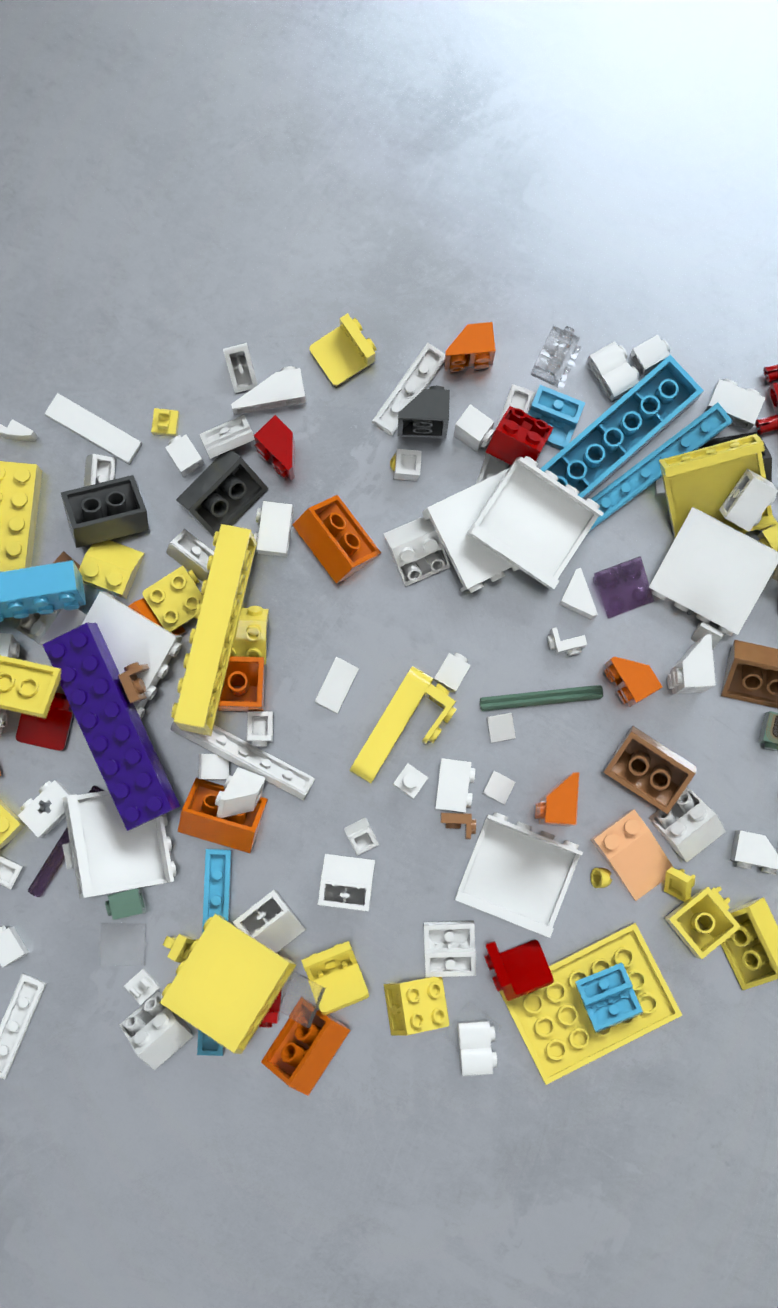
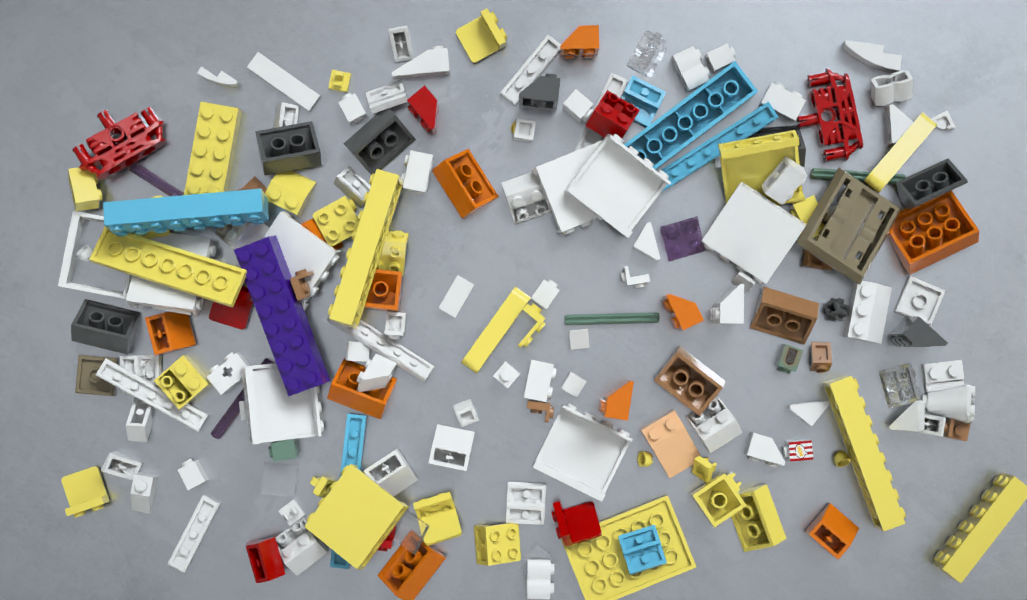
camera: 10 degrees right, 5 degrees up
none -> red slope [246,537,285,583]

